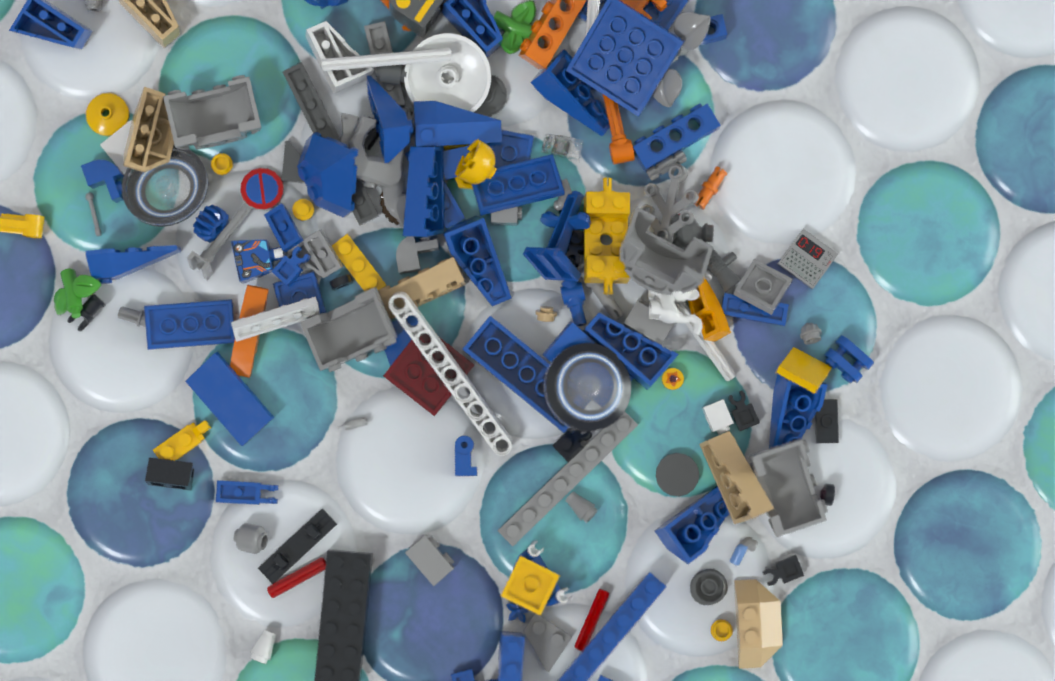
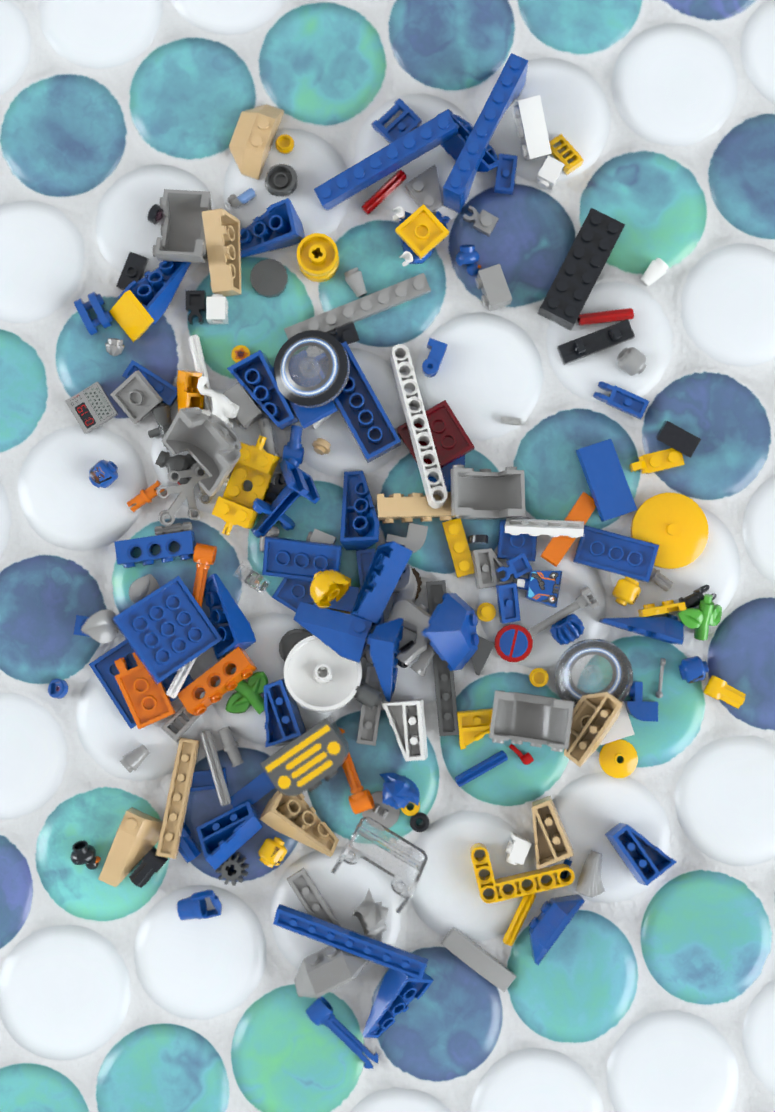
camera: 160 degrees left, 0 degrees up
white axle [321,48,452,71] -> none
black plate [762,555,804,586] -> none
none -> blue head [89,460,118,488]
none -> yellow wheel [296,233,339,282]
none -> blue animal [455,244,481,276]
none -> blue axle [455,751,508,787]
none -> yellow wing [457,708,493,750]
none -> light grey plate [463,206,499,237]
none -> red hand [509,743,534,765]
none -> yellow head [612,577,641,606]
none -> yellow dish [631,492,709,569]
none -> yellow wing [638,600,686,617]
none -> blue head [678,656,709,683]

